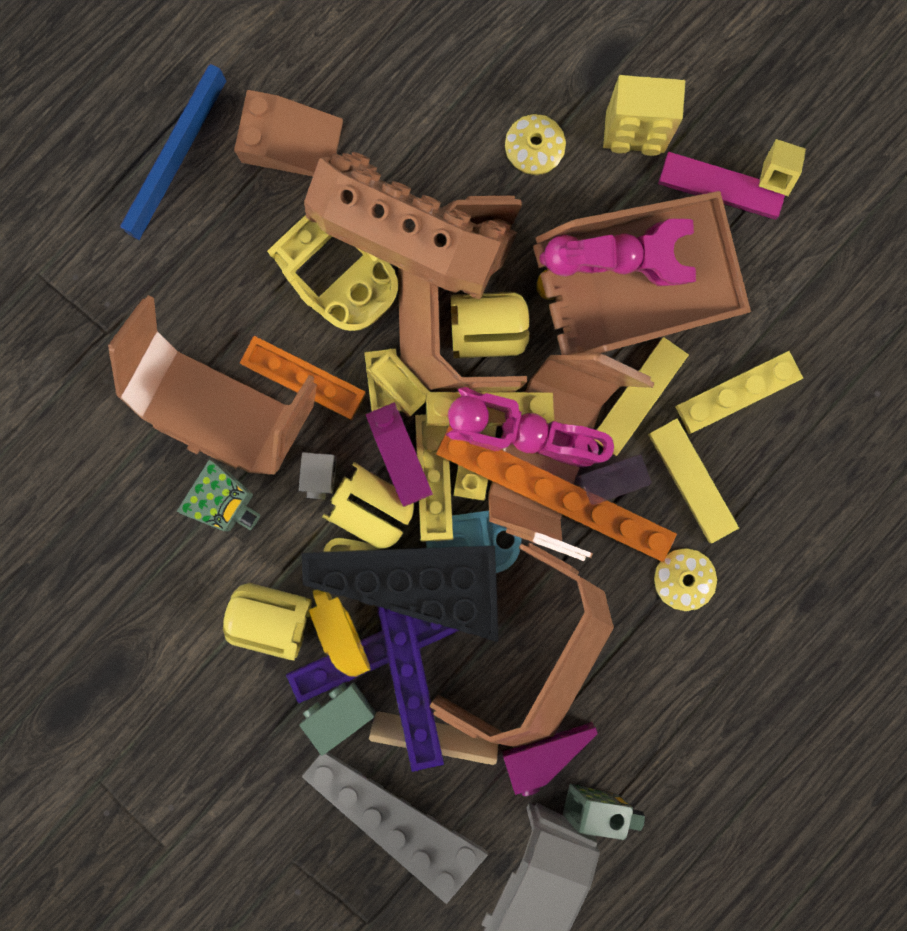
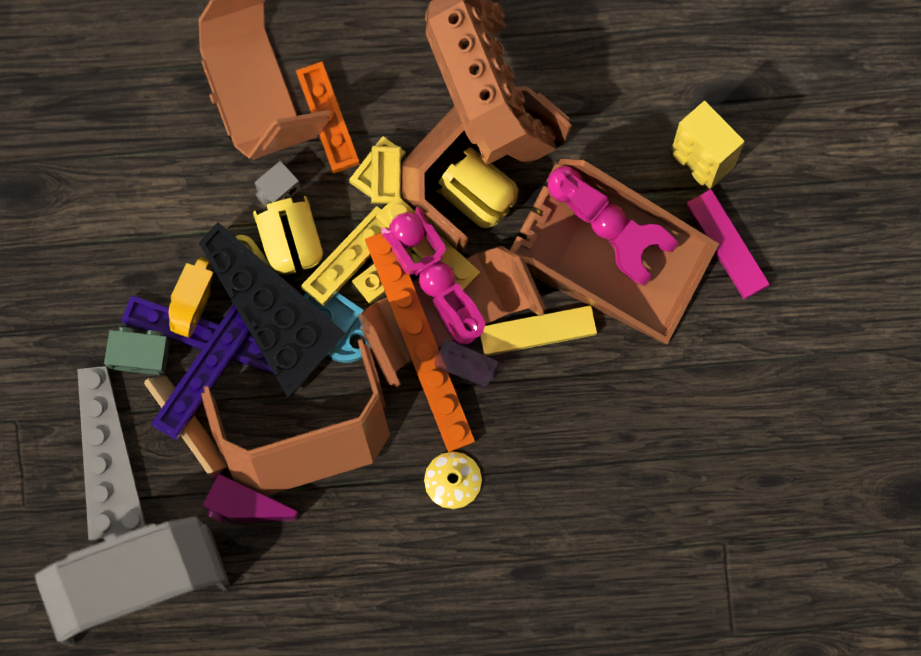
camera: 40 degrees right, 10 degrees down
sand green torso [177,460,260,531] -> none
light yellow cylinder [223,583,312,661] -> none
light yellow slope [267,215,398,331] -> none
magenta slope [365,402,433,507] -> none
light yellow dish [505,114,566,175] -> none
sand green torso [563,783,645,840] -> none
light yellow tile [648,419,739,543] -> none
light yellow plate [675,351,803,434] -> none
light yellow brick [759,139,806,196] -> none

